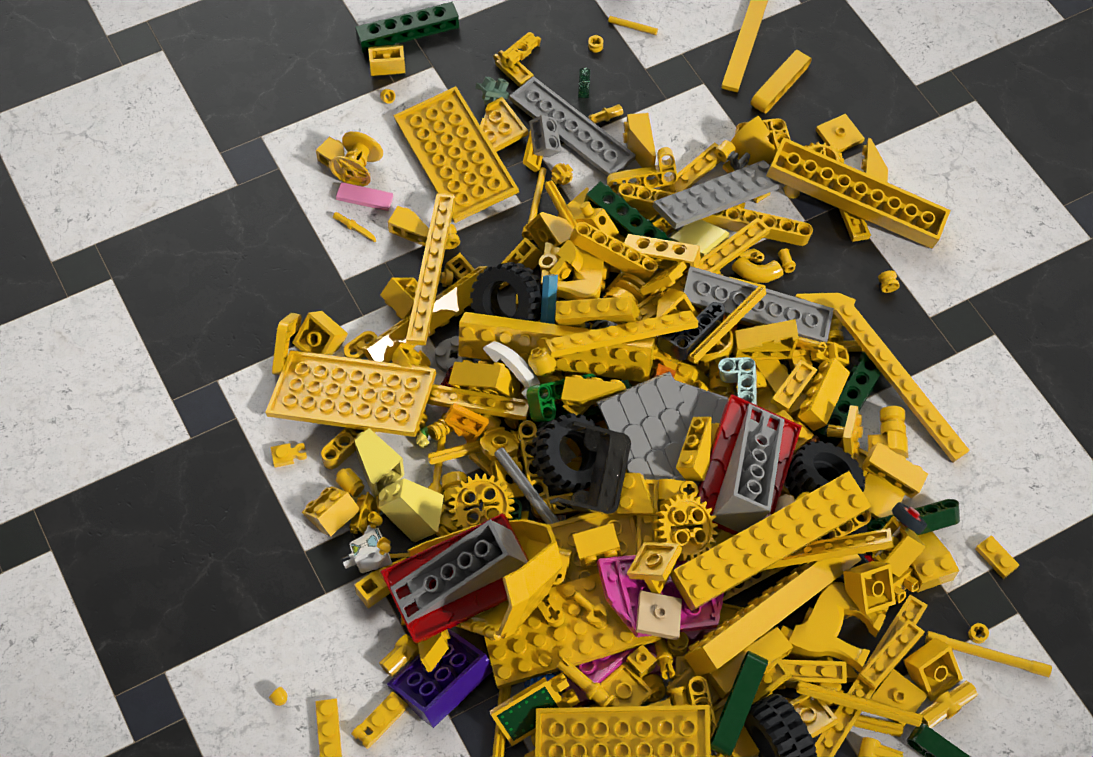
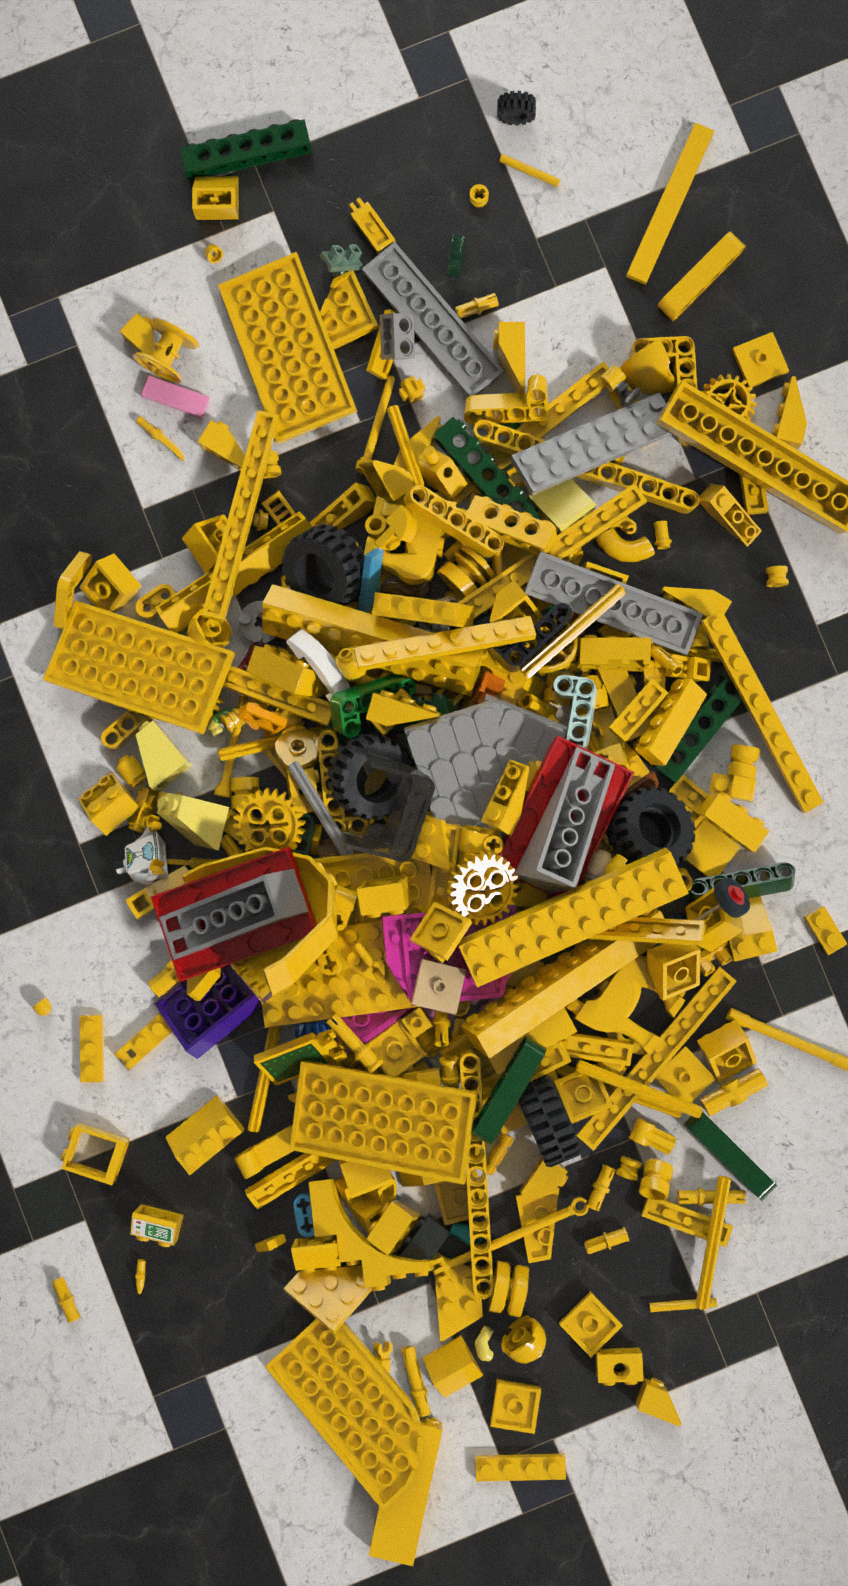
camera: 15 degrees right, 25 degrees up
yellow plate [271,443,307,468] -> none
yellow piece [500,32,541,68] -> none
yellow plate [639,261,687,296] -> none
yellow plate [827,406,863,460] -> none
yellow tile [857,619,925,691] -> none
yellow bush [968,623,989,644] -> none
none -> yellow slope [699,484,761,547]

